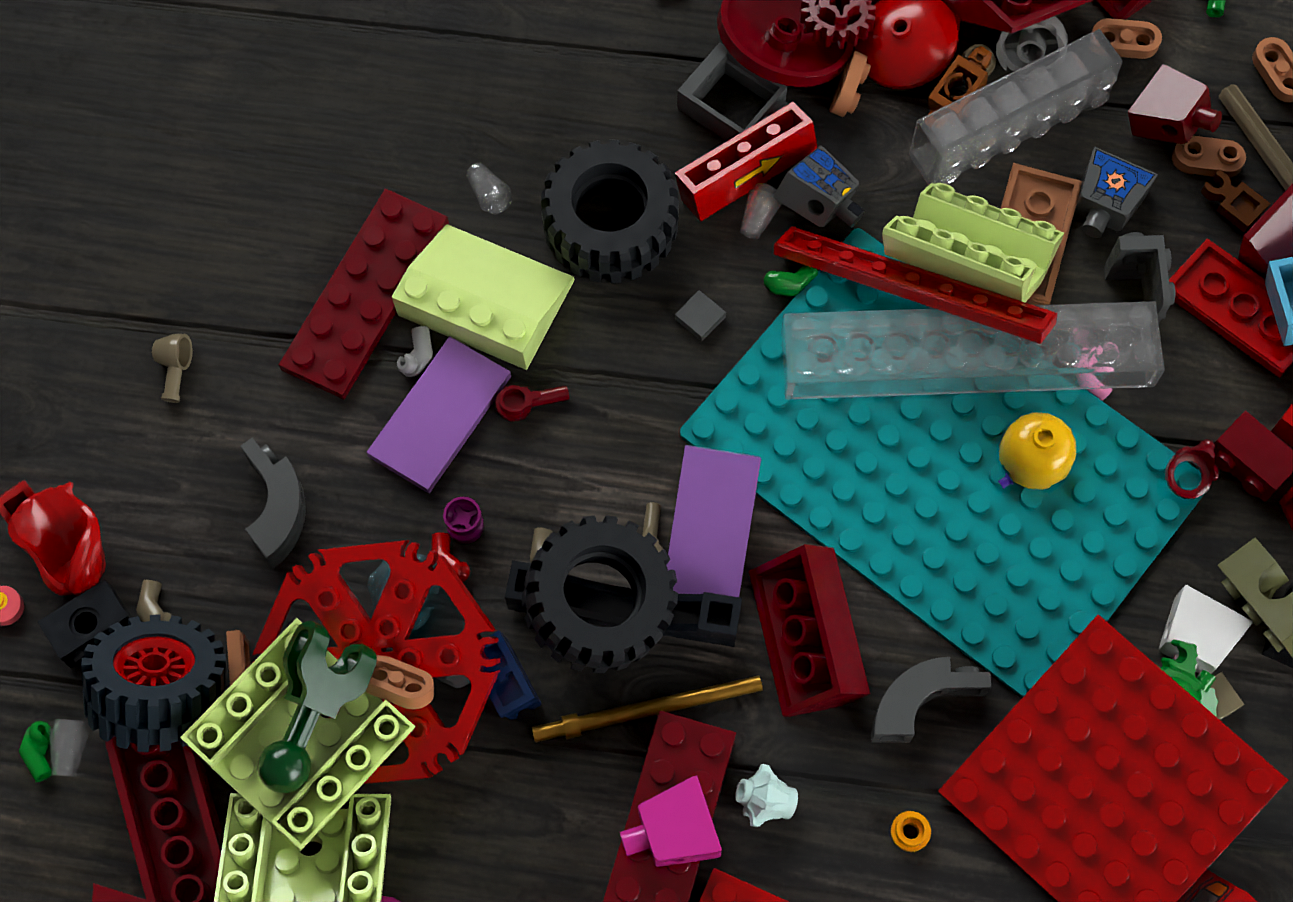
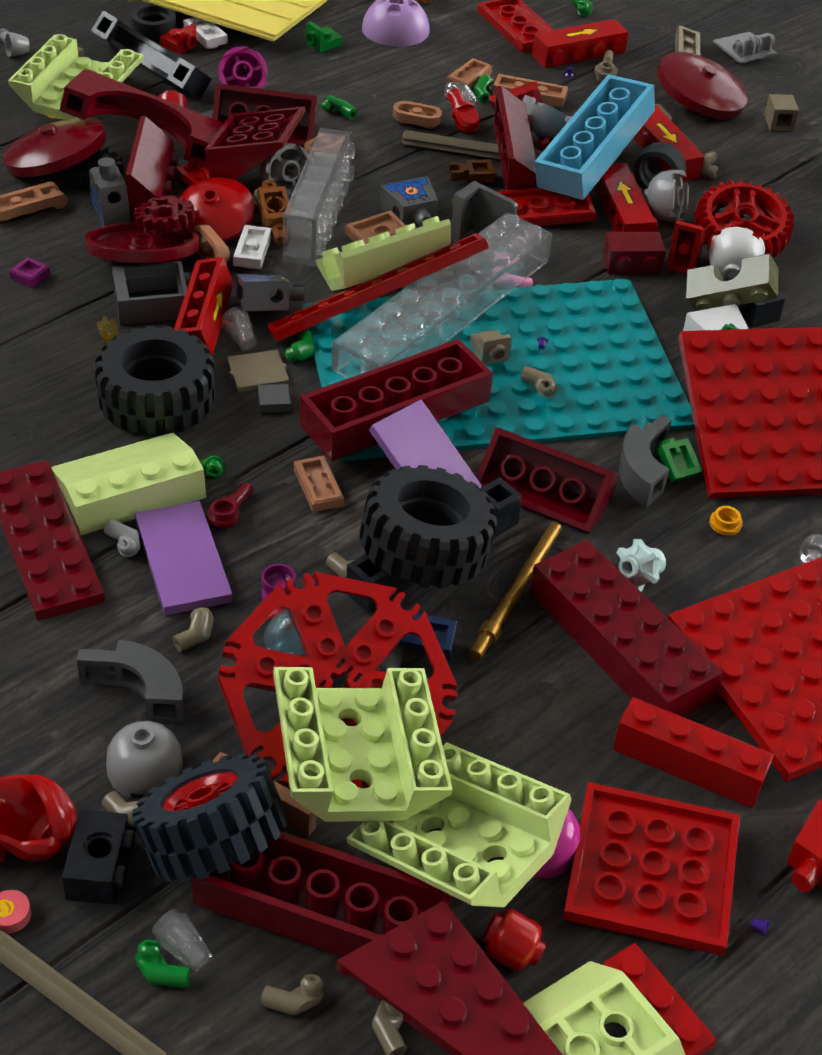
camera: 55 degrees left, 25 degrees down
dark green piece [258,621,377,793] -> none
nougat plate [365,655,434,709] -> none
clear cone [466,163,512,215] -> none
dark pink torso [619,775,722,867] -> none
yellow cylinder [999,412,1076,490] -> none
torso [1128,64,1222,144] -> none
dark red piece [1165,439,1218,499] -> none
nougat plate [1172,136,1246,178] -> none
none -> clear yellow plate [96,315,120,344]
none -> light grey cylinder [106,721,183,798]
none -> dark tan arm [173,607,214,652]
none -> green arm [199,455,226,478]
none -> dark tan piece [227,350,289,392]
none -> white plate [233,225,272,269]
none -> dark tan arm [260,974,324,1016]
none -> nougat plate [294,456,344,513]
none -> dark red brick [300,339,493,462]
none -> dark tan bracket [469,330,512,365]
none -> dark tan arm [521,366,557,398]
none -> green bracket [652,438,702,483]

